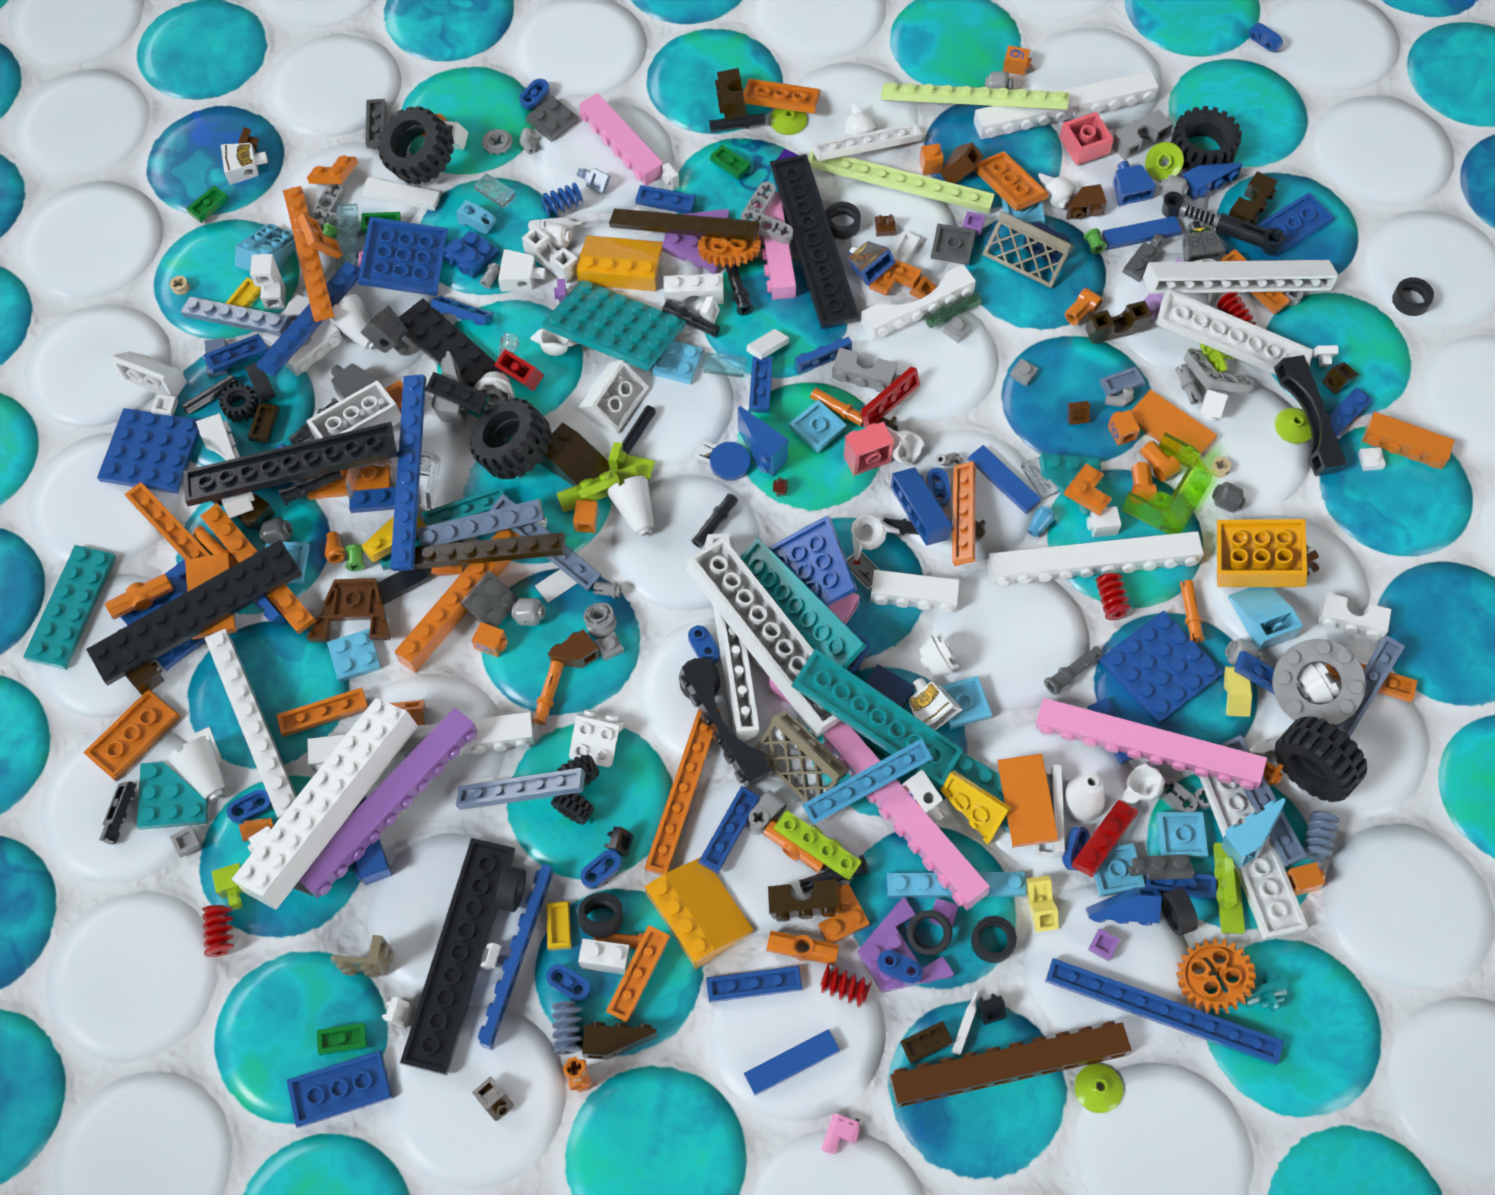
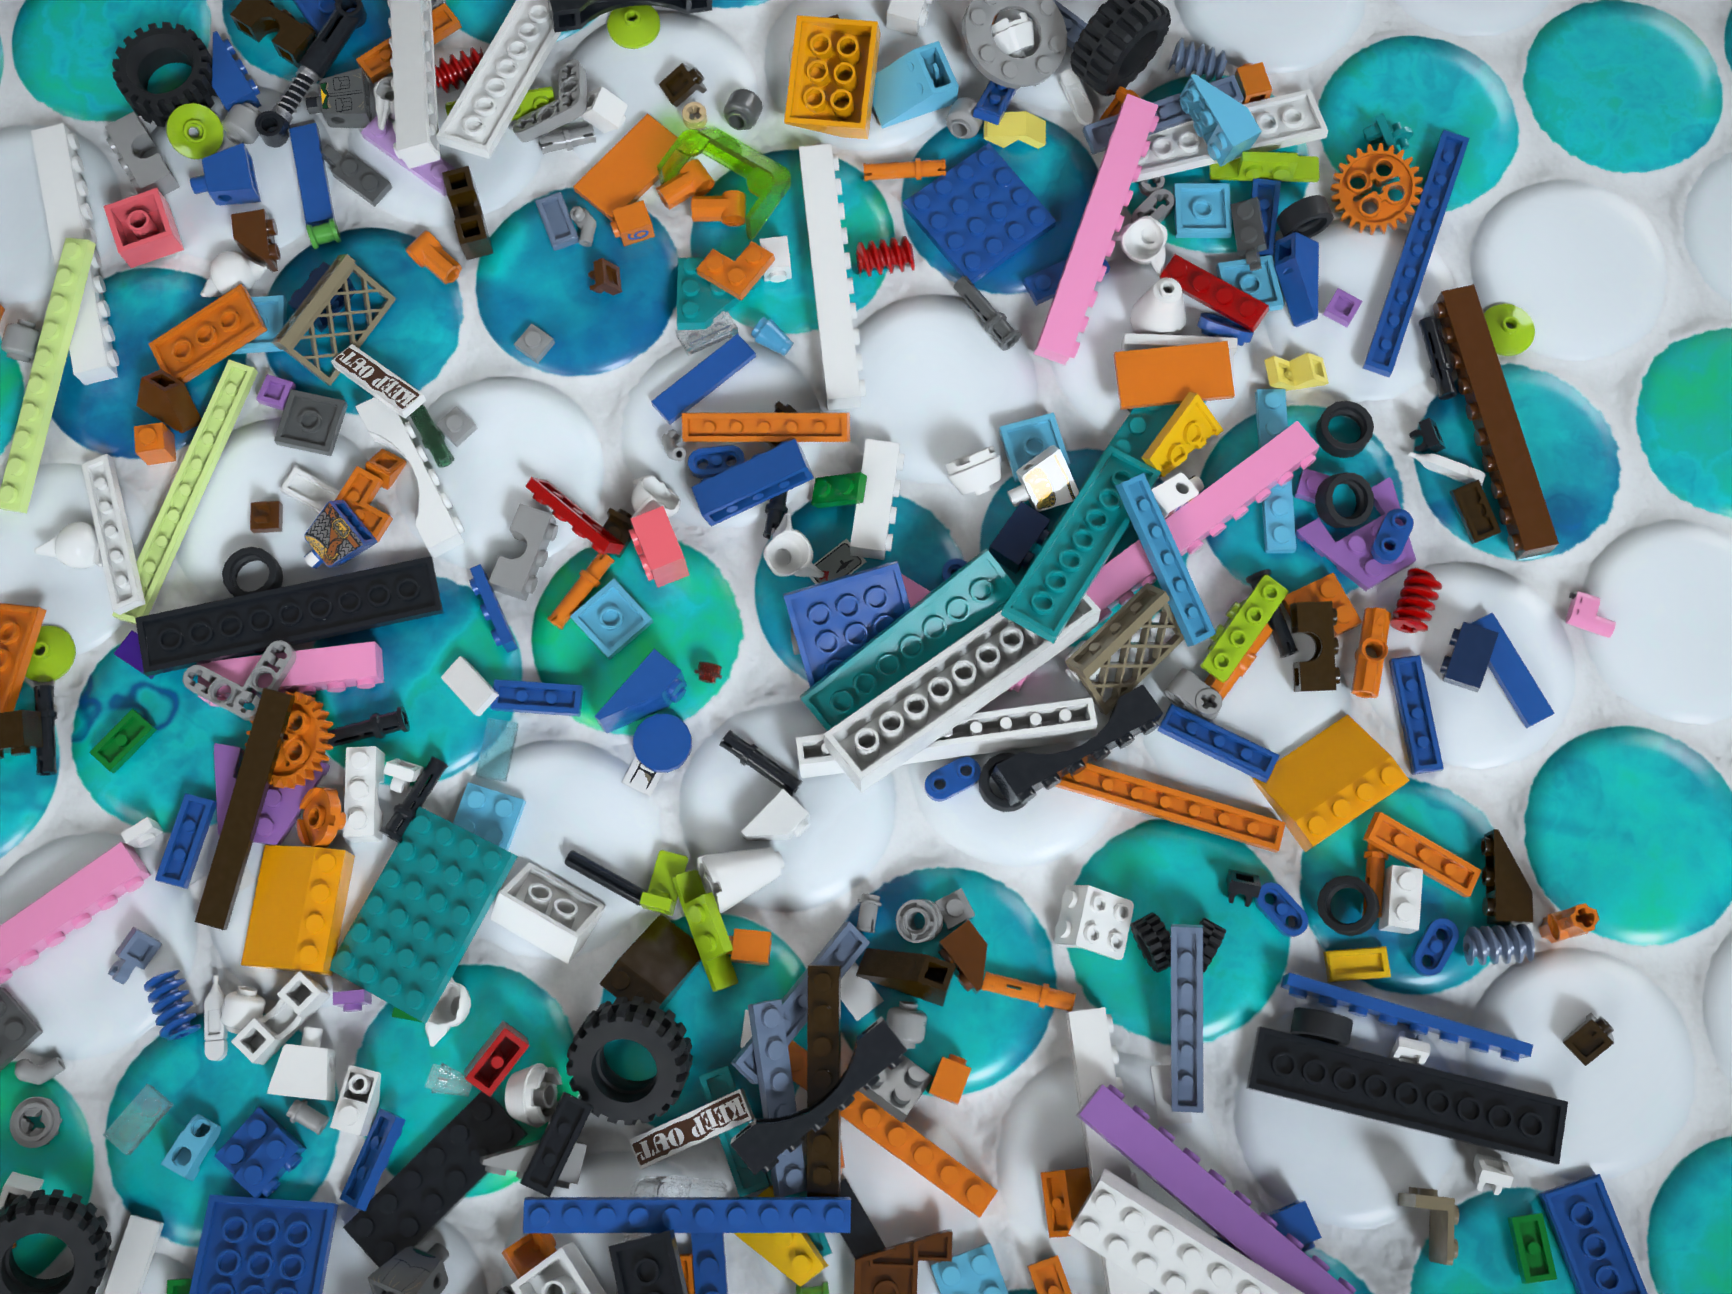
camera: 90 degrees left, 10 degrees up
none -> orange plate [297,787,346,848]
none -> white slope [330,1065,381,1136]
none -> tile [331,344,426,419]
none -> tile [629,1089,755,1170]
none -> dark brown bracket [659,63,707,107]
none -> black arch [730,1016,907,1175]
none -> white slope [741,789,810,841]
none -> green plate [811,472,867,508]
none -> dark brown slope [856,948,956,1007]
none -> black pin [1418,316,1458,400]
none -> dark blue brick [1440,622,1499,692]

